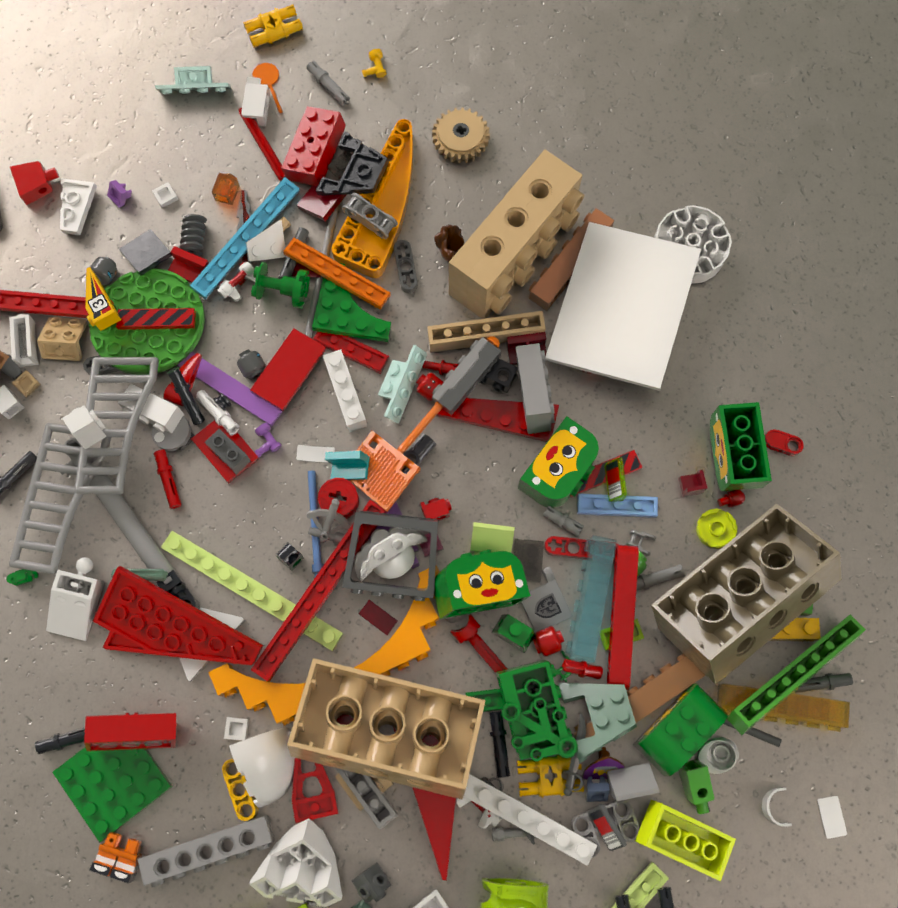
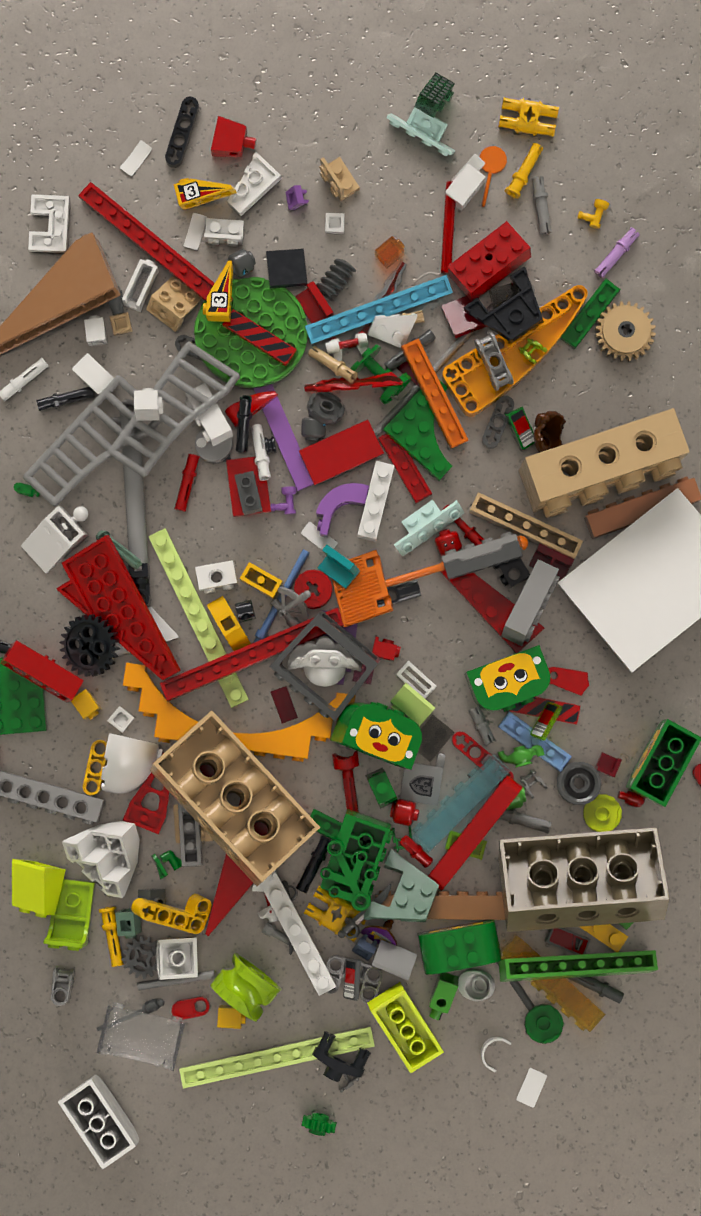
camera: 35 degrees right, 10 degrees up
none -> black gear [59,614,120,677]
none -> yellow brick [71,689,101,720]
none -> white panel [72,353,114,395]
none -> yellow beam [131,894,212,934]
none -> green piece [151,850,182,880]
none -> yellow slope [173,178,237,210]
none -> white sticker [183,213,207,250]
none -> white brick [195,560,238,594]
none -> white bracket [204,218,244,247]
none -> yellow slope [207,596,251,651]
none -> yellow brick [239,562,283,599]
none -> red sword [304,372,403,392]
none -> dark grey tile [307,392,345,424]
none -> tan pin [308,345,358,383]
none -> medium lavender arch [316,483,369,538]
none -> tan bracket [319,157,360,201]
none -> white tile [396,661,437,699]
none -> clear green brick [414,72,455,118]
none -> bright green piece [497,745,545,768]
none -> yellow pin [504,143,543,199]
none -> slope [505,407,535,450]
none -> lime piece [519,338,547,364]
none -> green tile [524,1004,564,1044]
none -> red slope [545,928,591,955]
none -> red piece [548,667,589,696]
none -> dark grey wheel [557,762,601,805]
none -> green tile [560,278,621,349]
none -> lavender pin [594,227,640,278]

